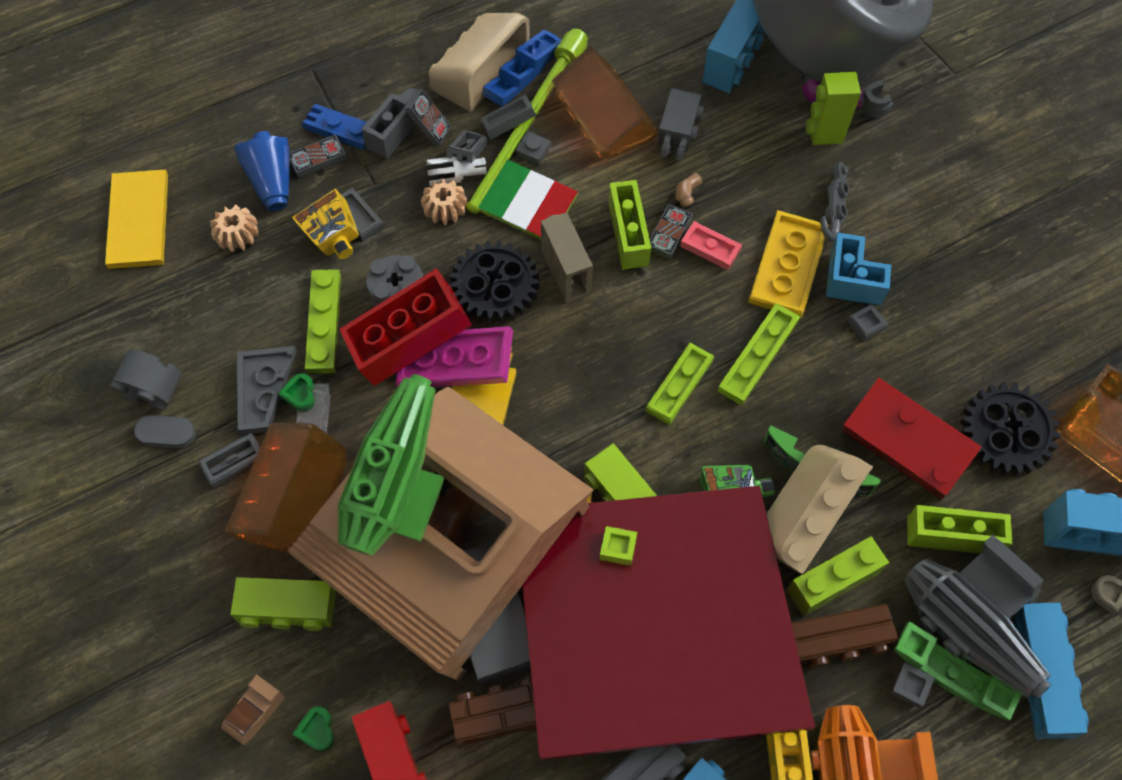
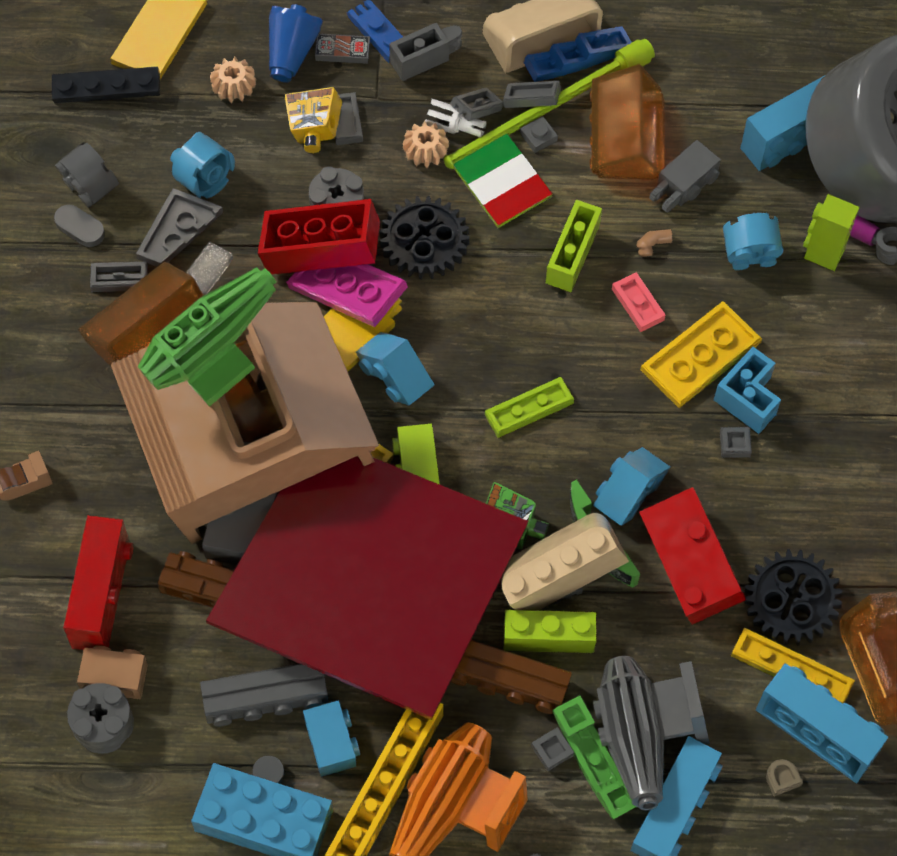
camera: 30 degrees right, 0 degrees up
lime brick [230,577,336,631] -> none
green tile [278,373,315,412] -> none
green tile [292,707,335,752] -> none
lime plate [305,269,341,374] -> none
tile [404,89,451,146] -> none
dark tan brick [541,212,593,303] -> none
lime tile [600,526,637,566] -> none
tile [649,204,693,260] -> none
lime plate [717,303,800,406] -> none
dark grey piece [821,162,850,241] -> none
lime brick [907,505,1012,554] -> none
none -> black plate [52,66,160,103]
none -> dark azure brick [170,132,235,198]
none -> dark azure brick [355,332,434,405]
none -> dark azure brick [593,447,670,526]
none -> dark azure brick [723,213,783,270]
none -> yellow tile [731,628,855,704]

